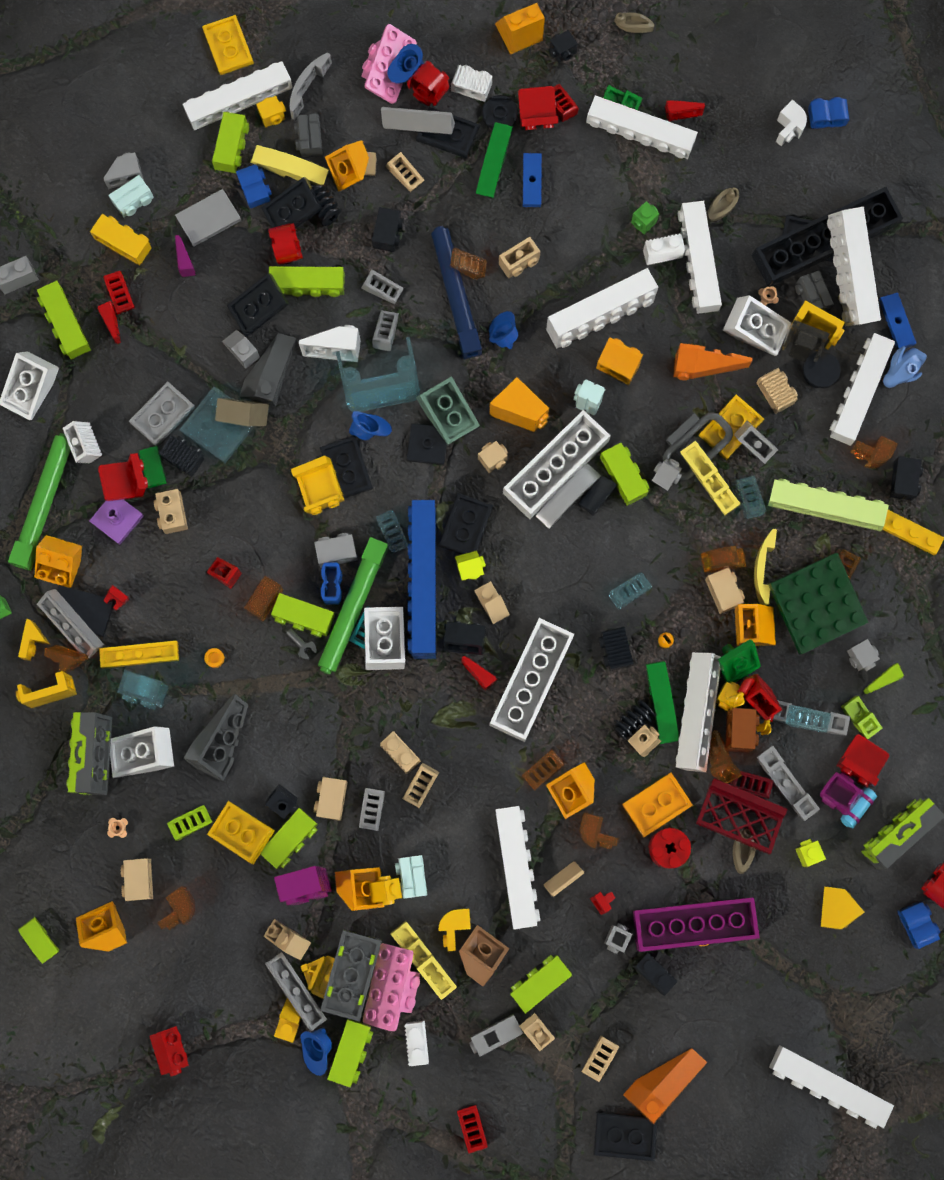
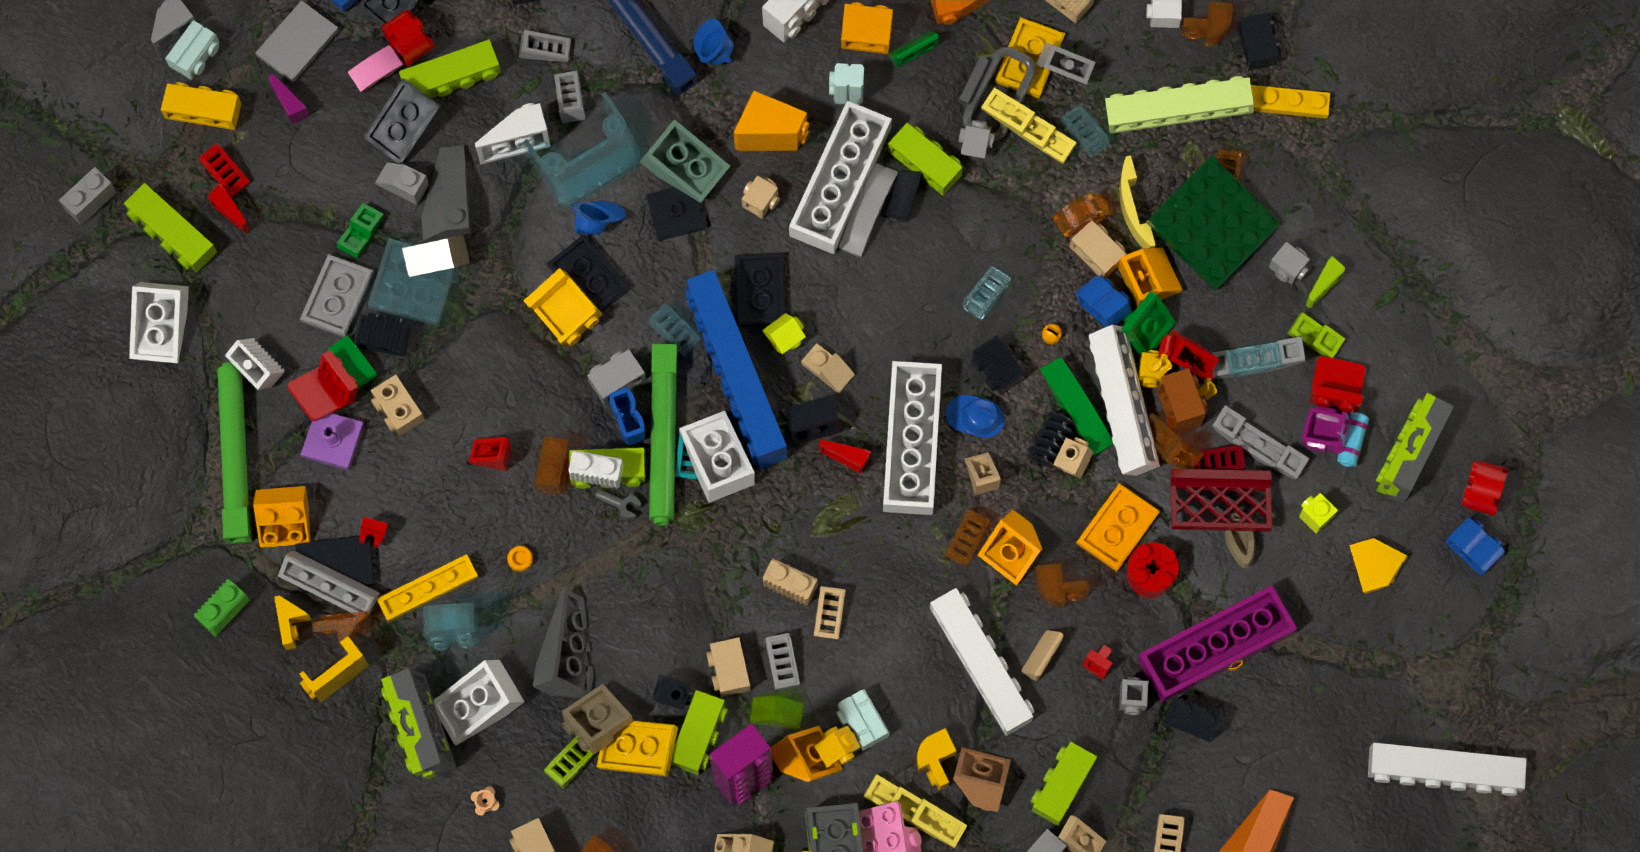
camera: 20 degrees left, 5 degrees down
none -> green slope [337,203,384,259]
none -> bright pink slope [348,45,404,92]
none -> dark tan plate [562,684,633,755]
none -> white brick [568,450,624,489]
none -> clear neon green slope [750,695,803,729]
none -> green slope [889,31,939,68]
none -> blue piece [946,395,1005,438]
none -> tan slope [965,452,1000,495]
none -> blue brick [1075,275,1131,327]

